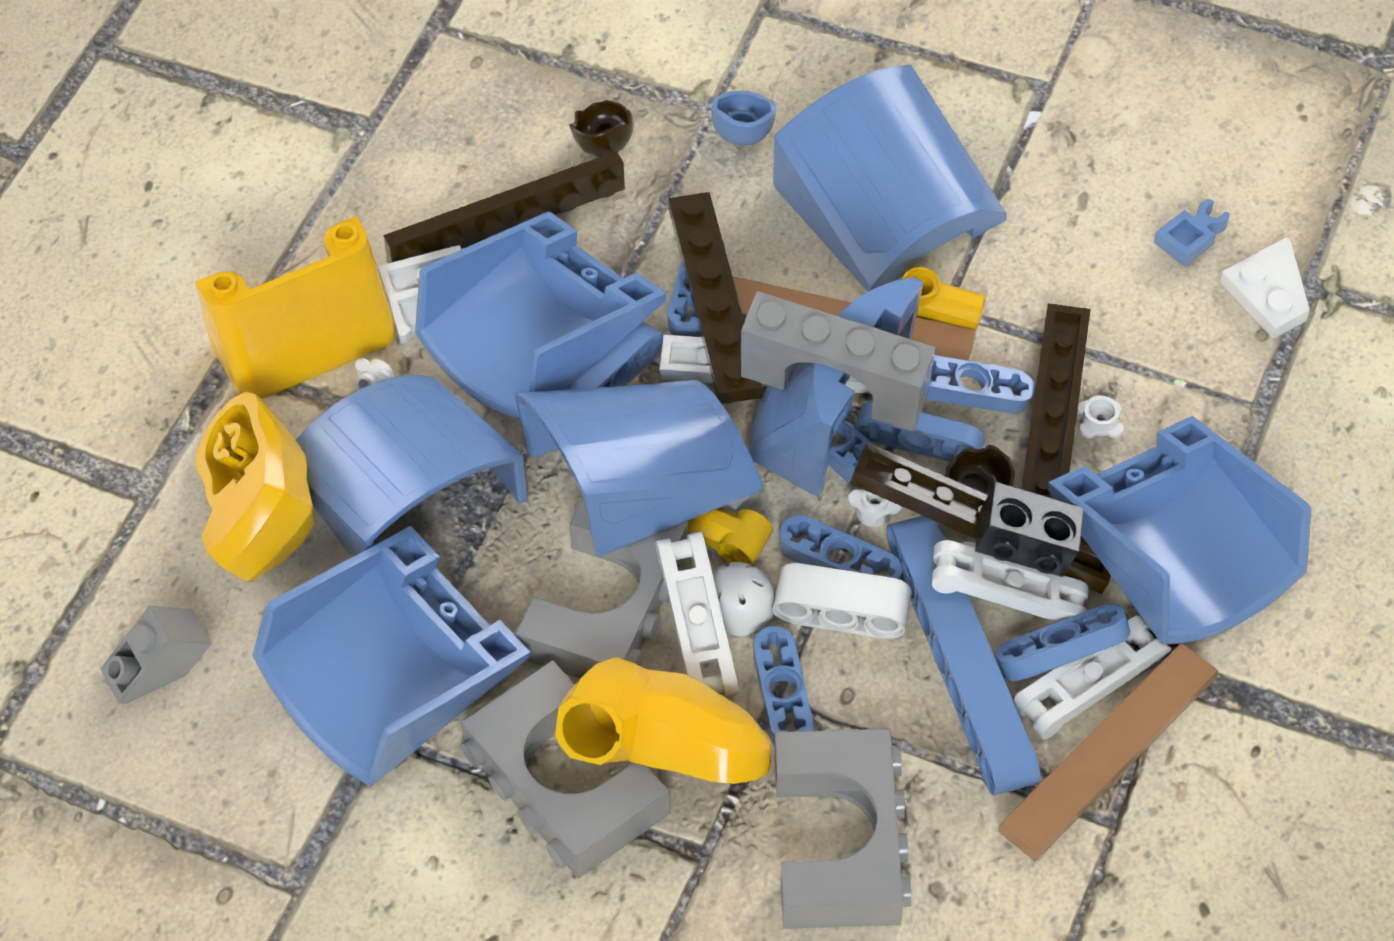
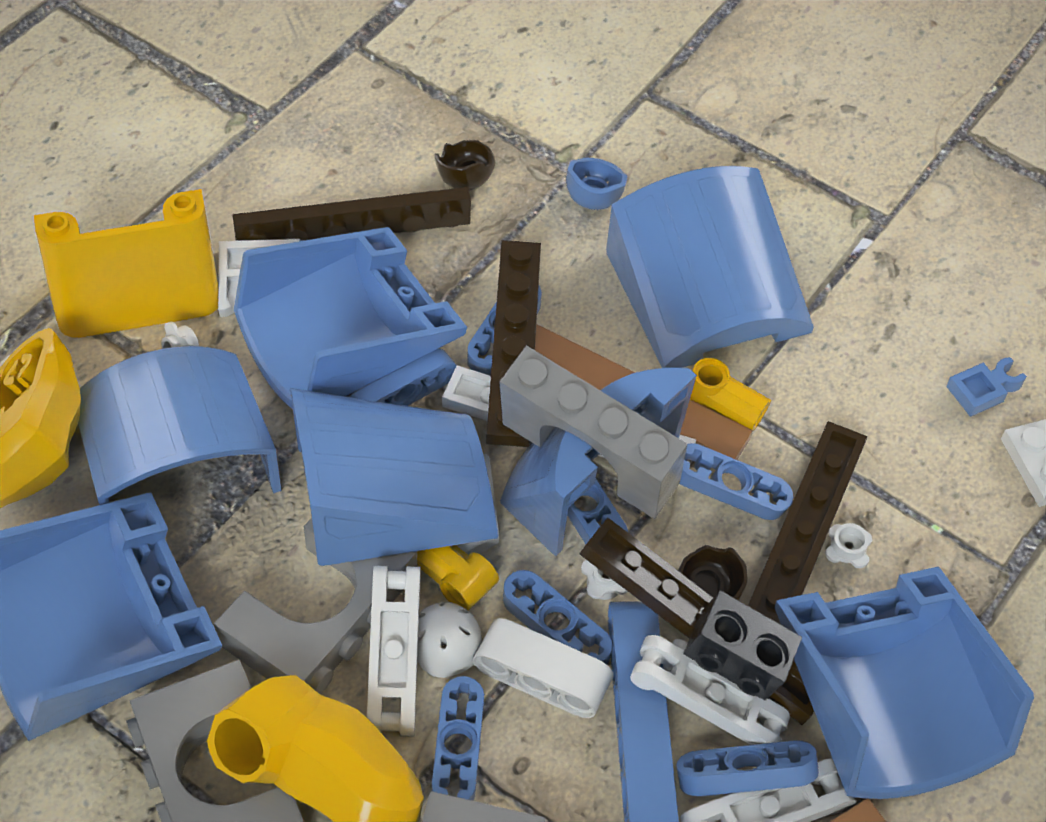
camera: 10 degrees right, 0 degrees up
medium blue beam [855,401,985,462] -> none

